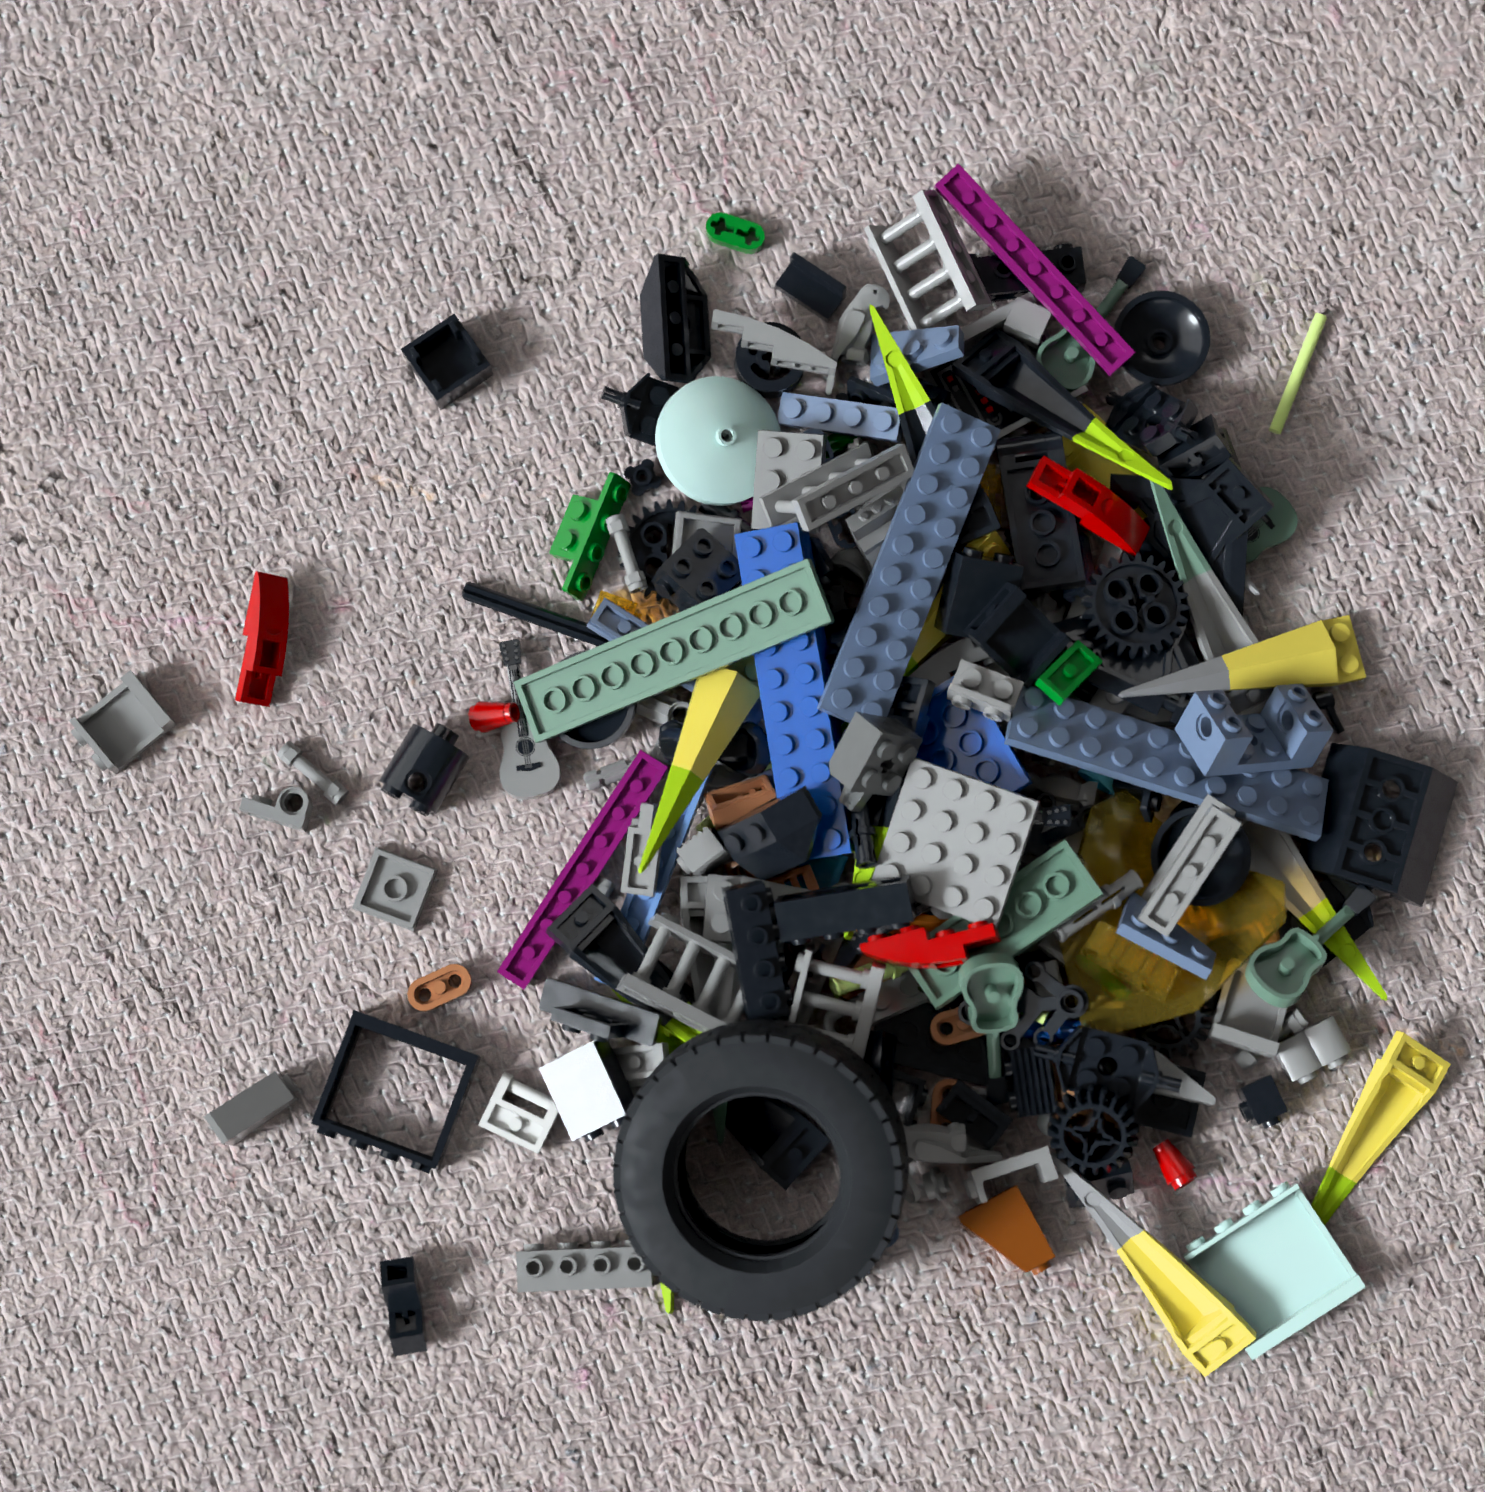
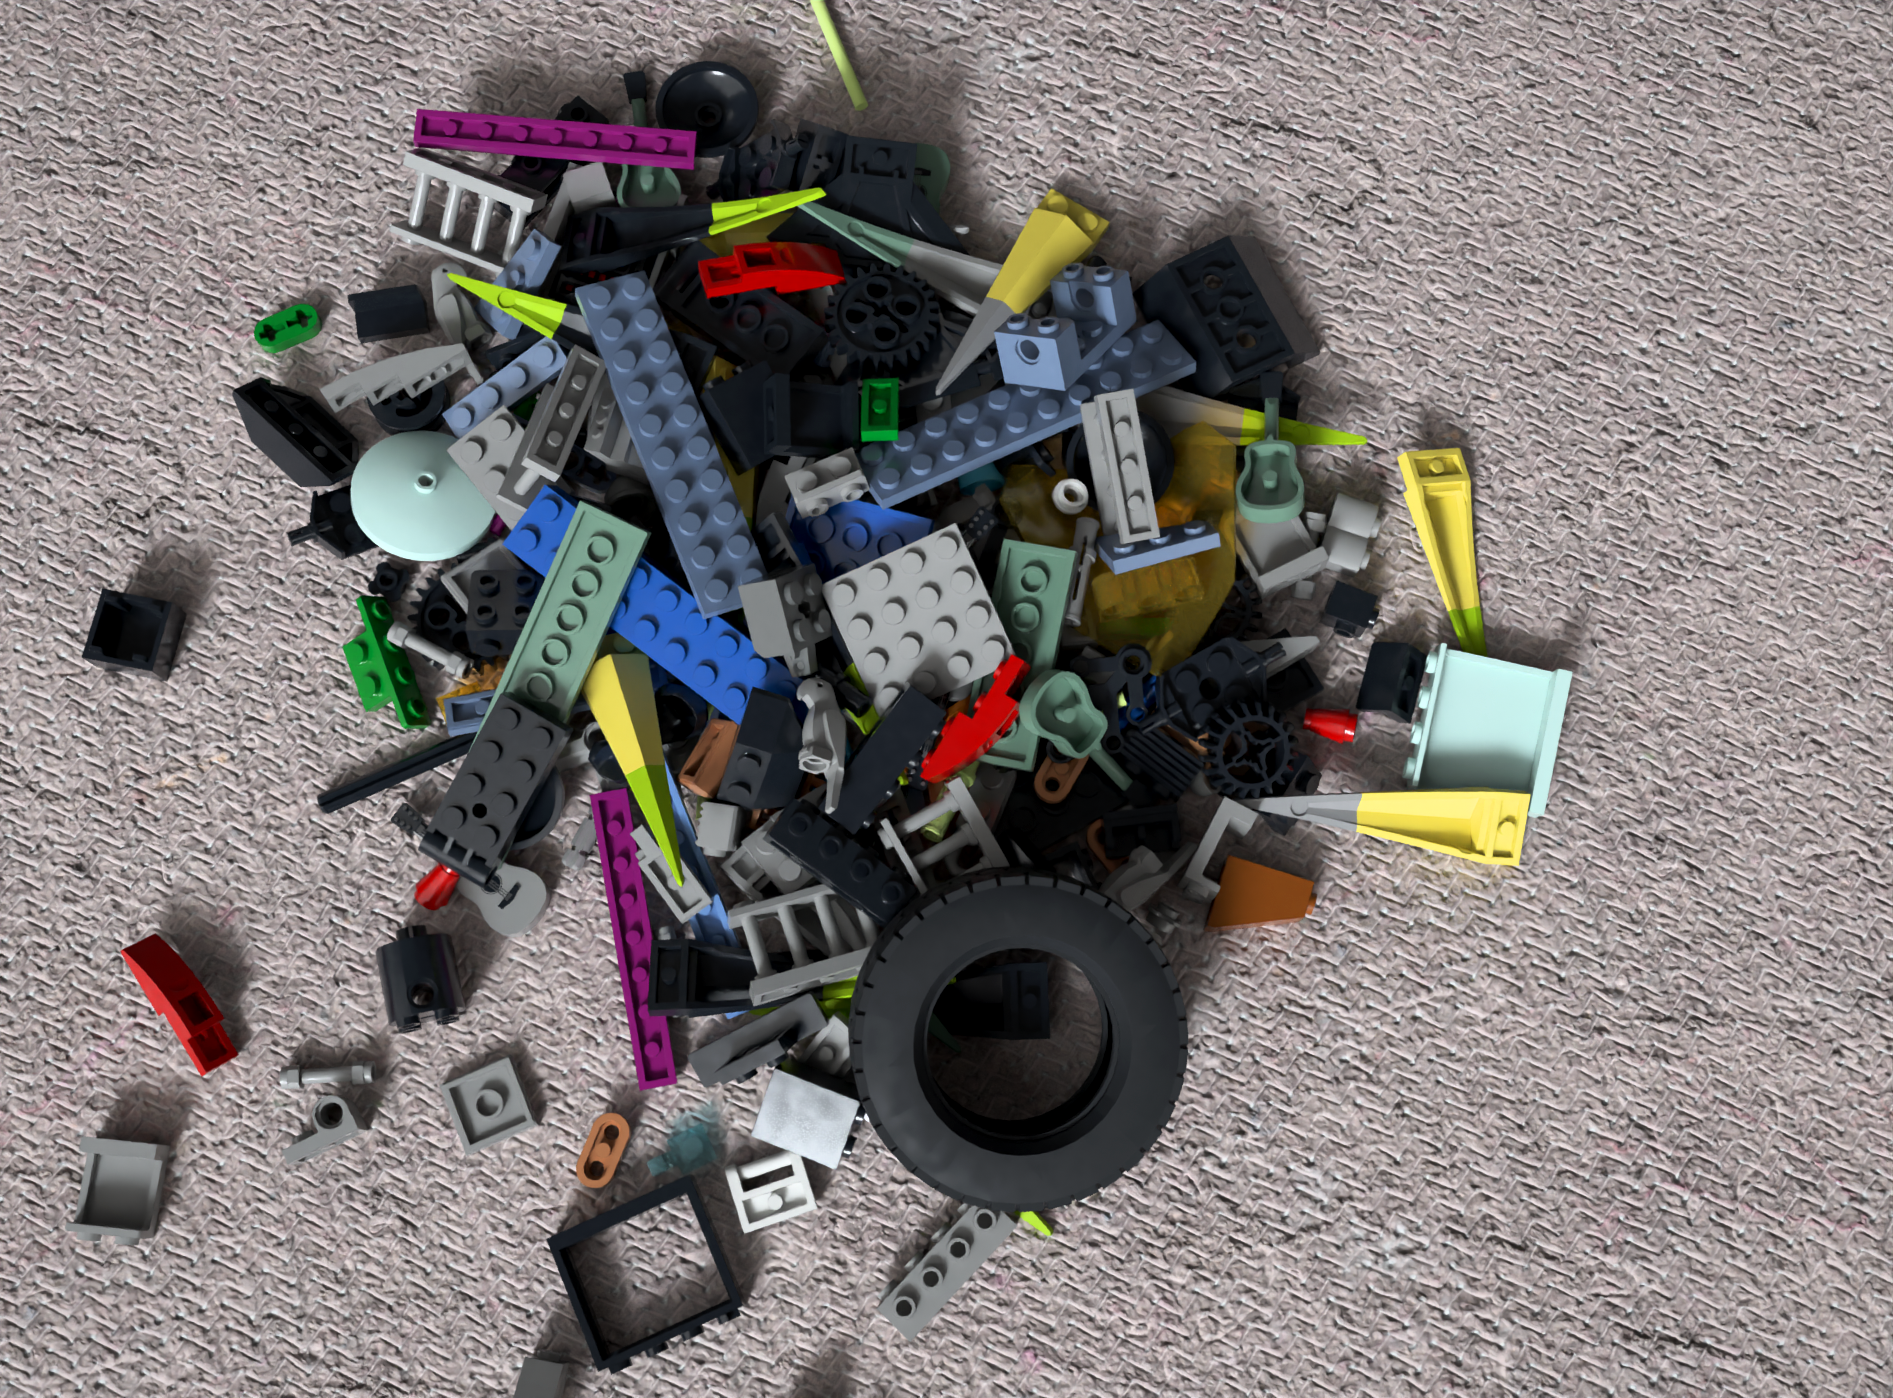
camera: 45 degrees left, 5 degrees down
none -> black hinge [418,691,574,889]
none -> clear light blue plate [646,1123,718,1177]
none -> light grey animal [797,678,847,814]
none -> white plate [1052,479,1088,515]
none -> black panel [1356,642,1427,724]

